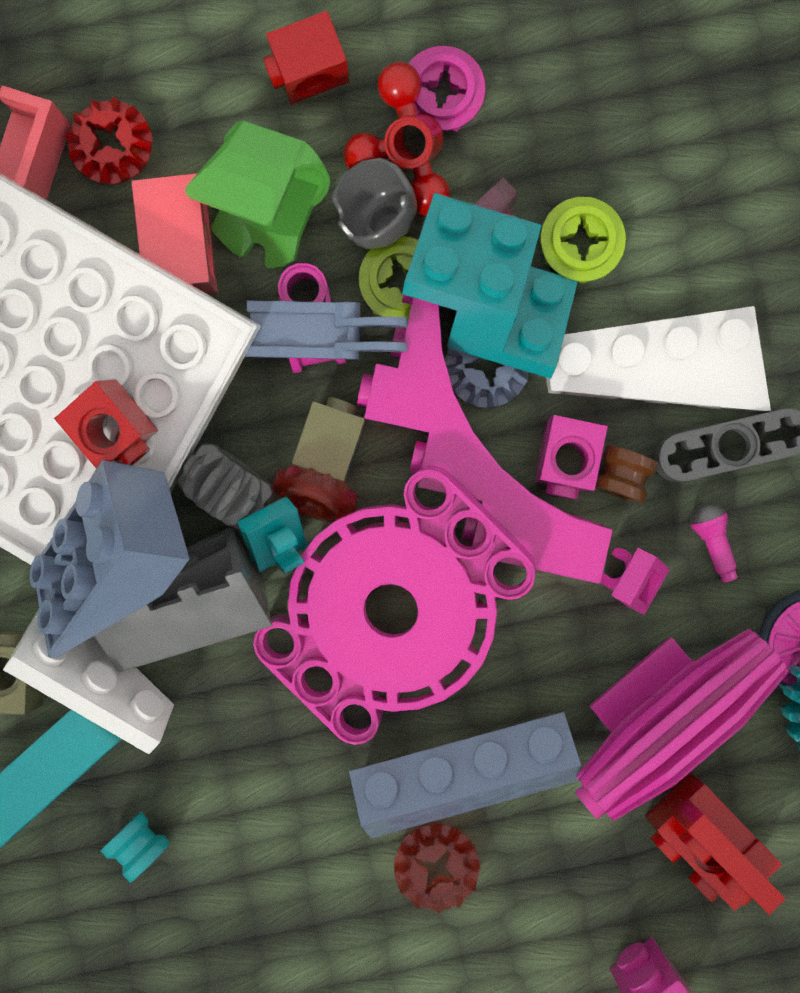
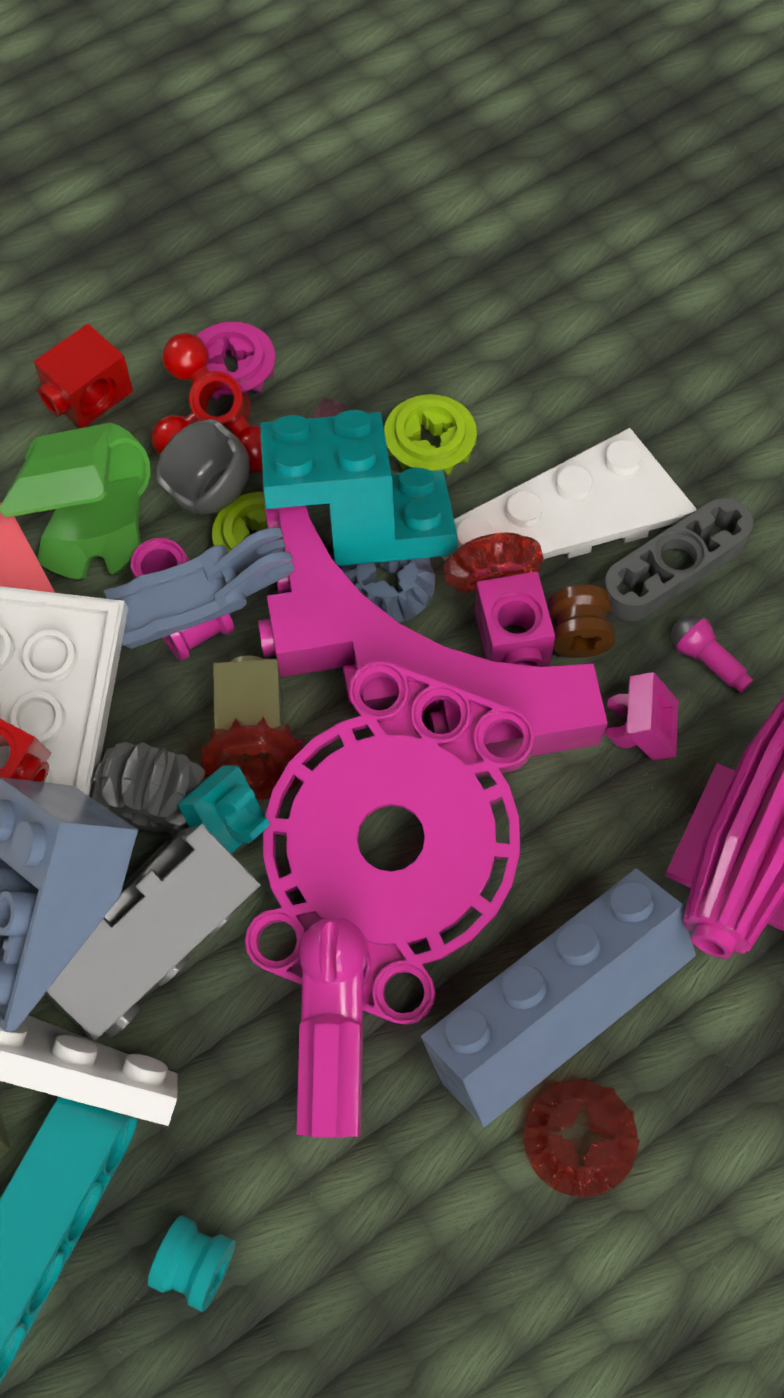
camera: 20 degrees left, 25 degrees down
none -> dark pink piece [297,919,368,1138]
none -> clear red gear [443,532,544,593]

